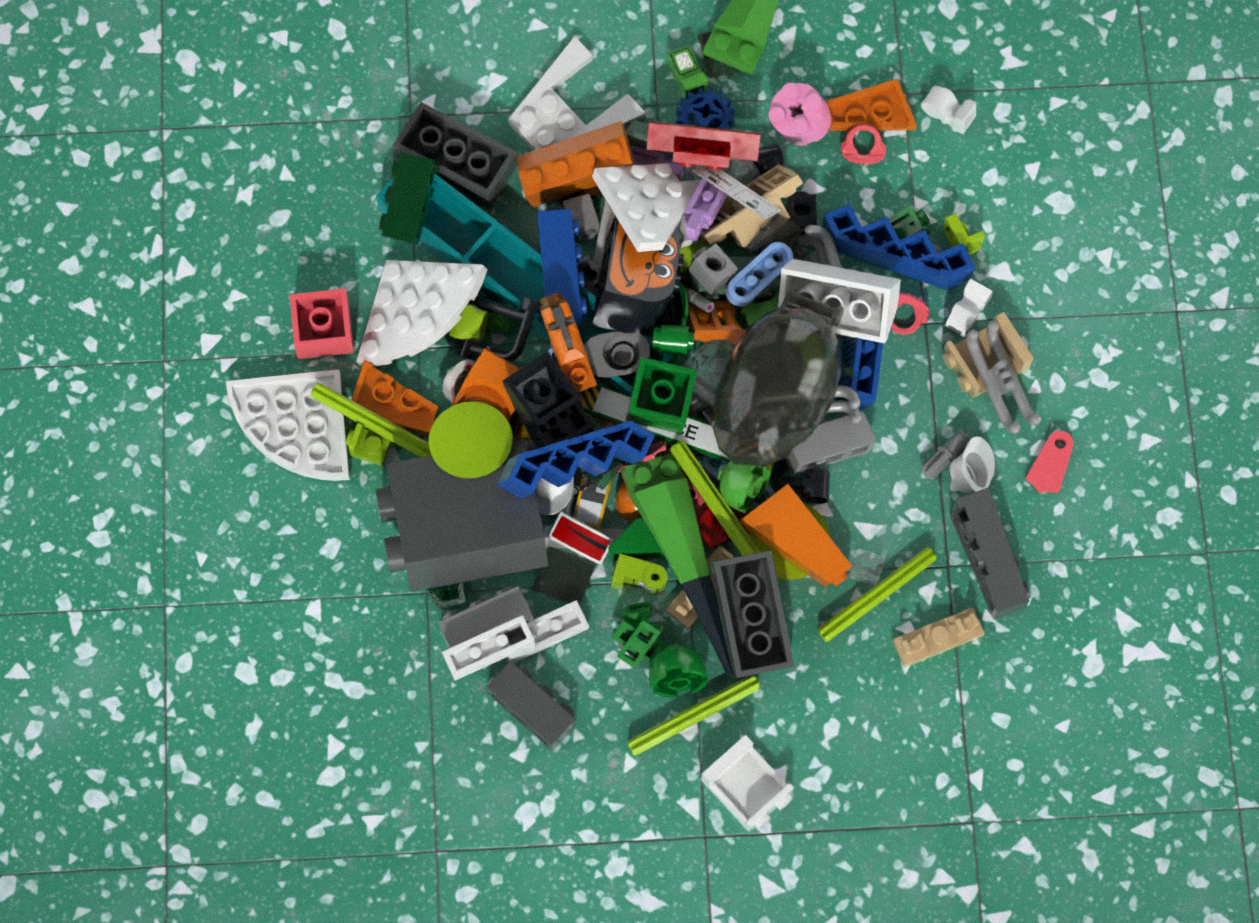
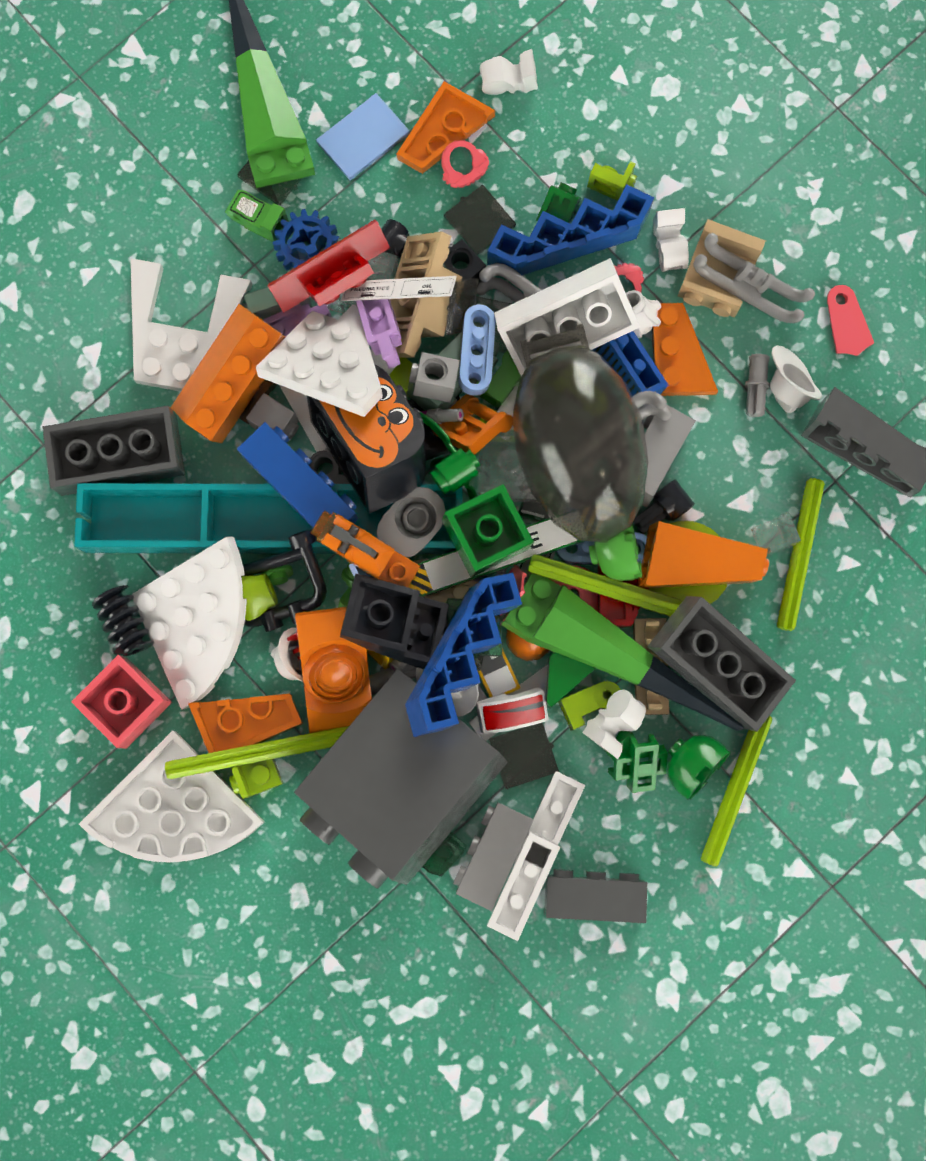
camera: 35 degrees left, 10 degrees up
dark green wedge [379,152,441,245] -> none
lime sticker [429,402,513,478] -> none
white panel [701,735,794,832] -> none
bright pink brick [769,83,831,146] -> none
tan plate [892,607,985,668] -> none
none -> black piece [92,585,154,657]
none -> light blue piece [316,93,410,181]
none -> clear smoke piece [444,185,516,255]
none -> white leg [582,689,646,759]
none -> white rock [626,290,662,338]
none -> orange wing [652,303,718,396]

